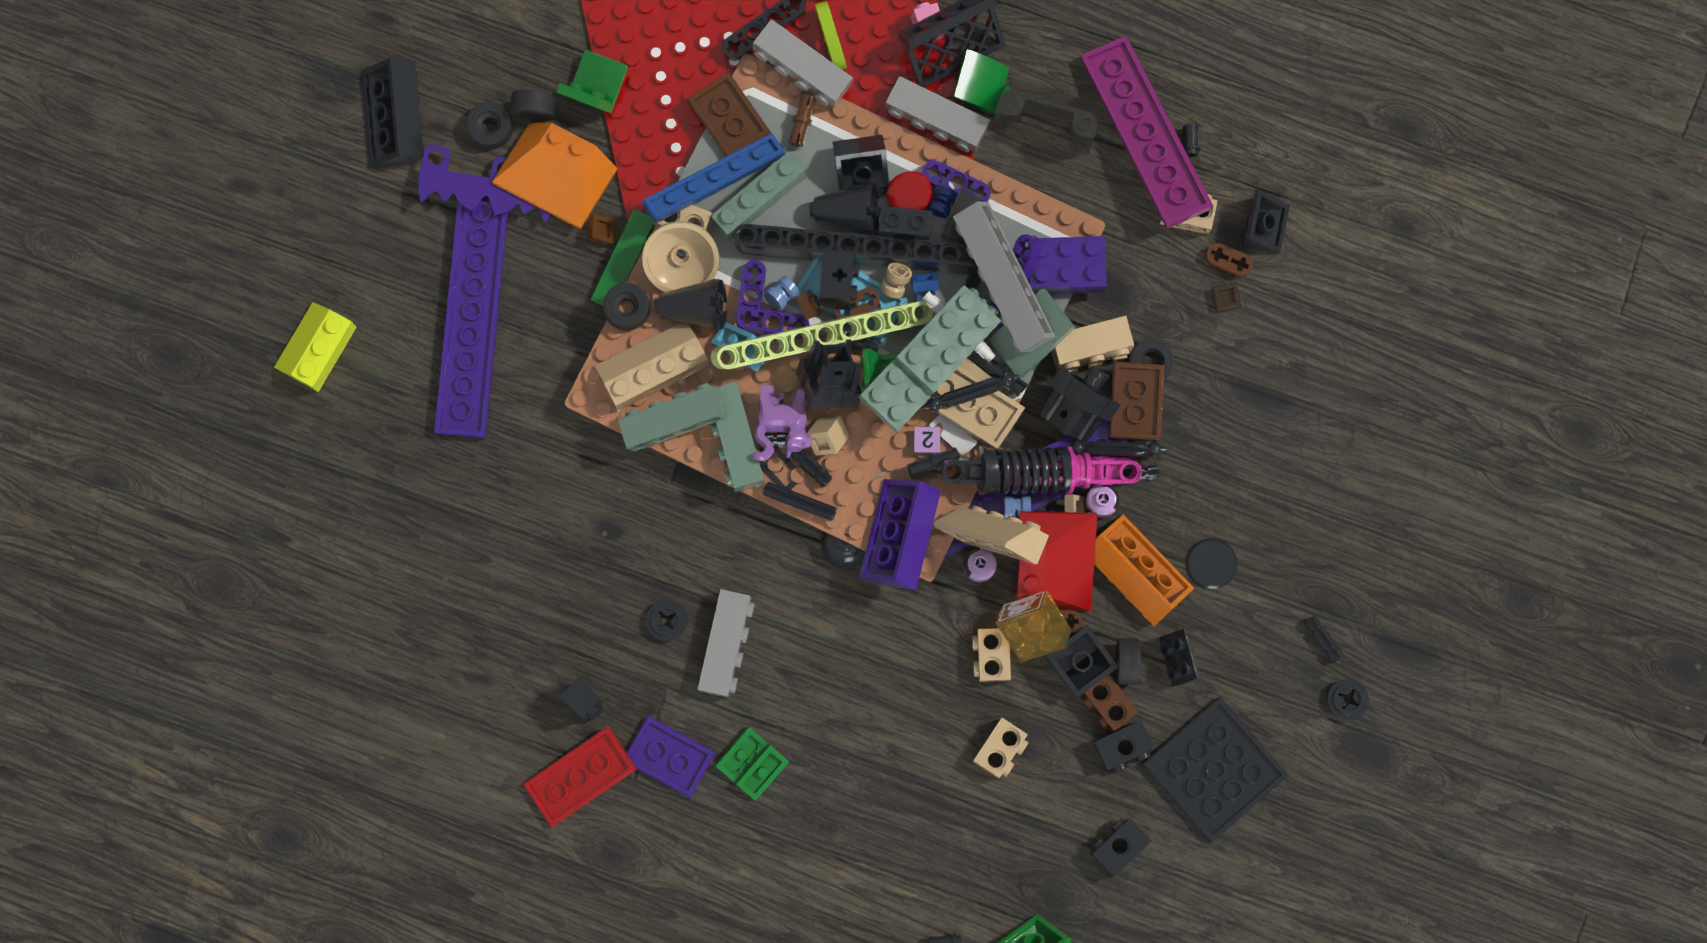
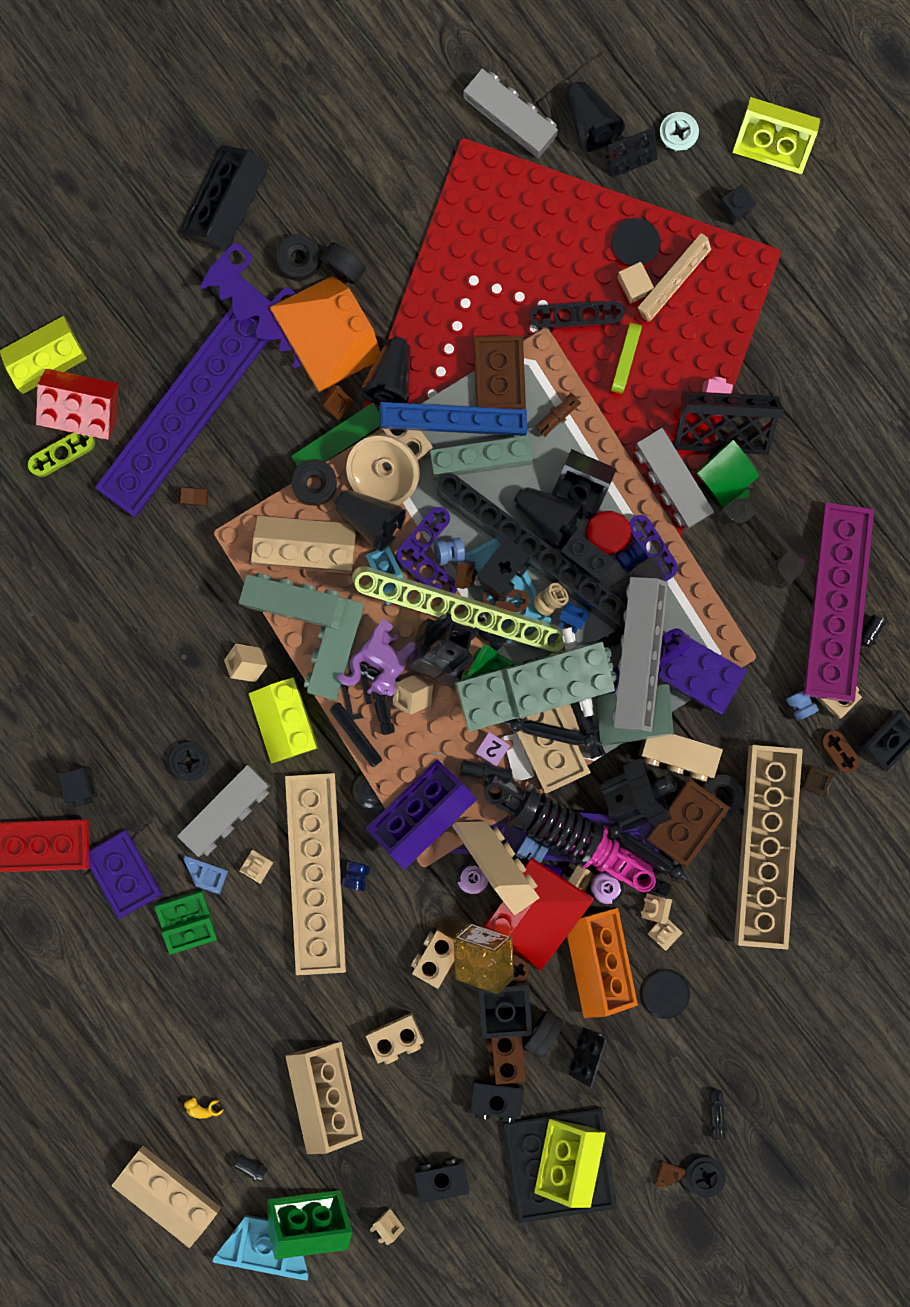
camera: 30 degrees right, 5 degrees up
green bracket [556,50,628,113] -> none
light grey brick [753,19,853,108] -> none
none -> lime beam [28,433,95,477]
none -> brick [36,368,118,440]
none -> reddish brown piece [177,487,209,507]
none -> medium blue tile [184,856,228,895]
none -> yellow arm [184,1098,224,1119]
none -> tan panel [224,644,267,682]
none -> tan tile [240,850,274,884]
none -> neon yellow slope [249,677,318,764]
none -> tan plate [285,773,346,975]
none -> tan slope [286,1042,363,1154]
none -> clear blue wheel [341,861,371,891]
none -> black cone [360,337,411,406]
none -> tan tile [370,1209,405,1245]
none -> neon yellow slope [534,1119,605,1208]
none -> tan tile [641,894,672,924]
none -> tan tile [647,919,682,951]
none -> reddish brown tile [654,1160,686,1187]
none -> tan brick [734,745,803,949]
none -> medium blue wheel [786,690,819,721]

